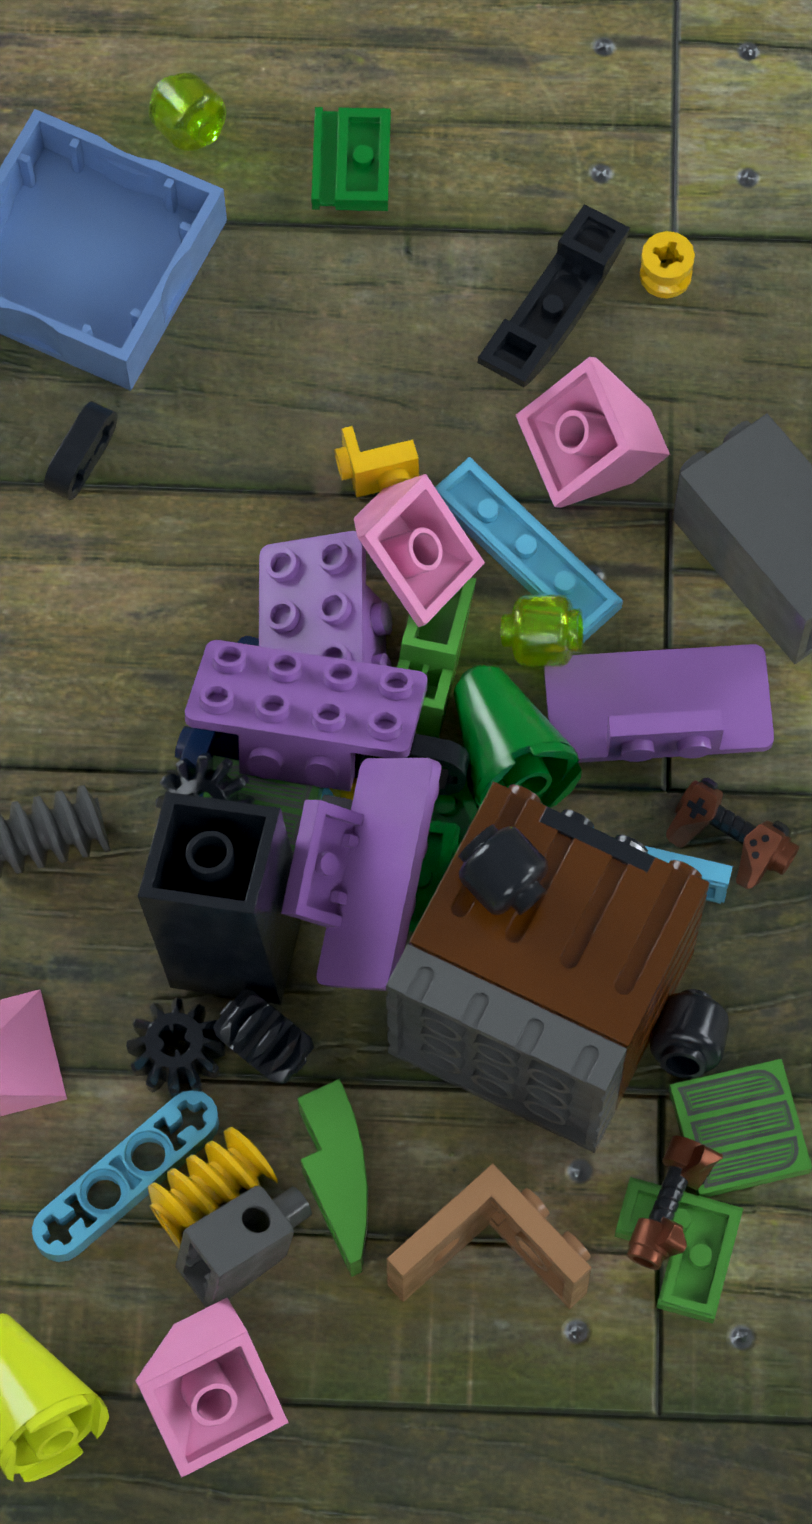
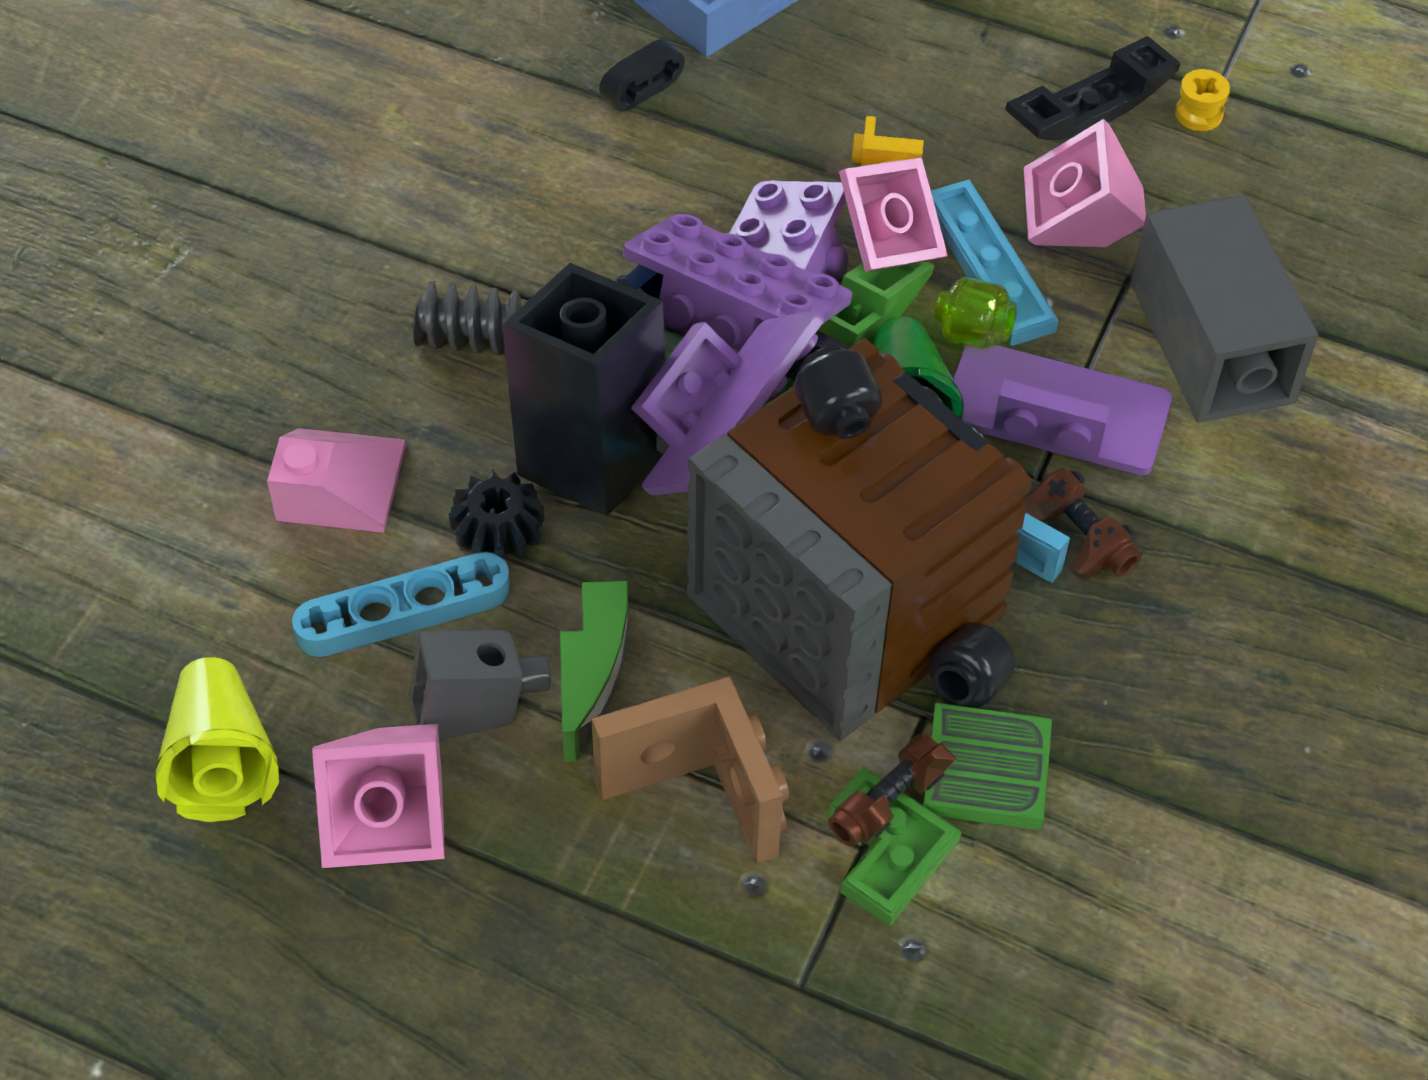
camera: 20 degrees right, 15 degrees down
yellow piece [148,1127,278,1249] -> none
black gear [213,990,314,1084] -> none

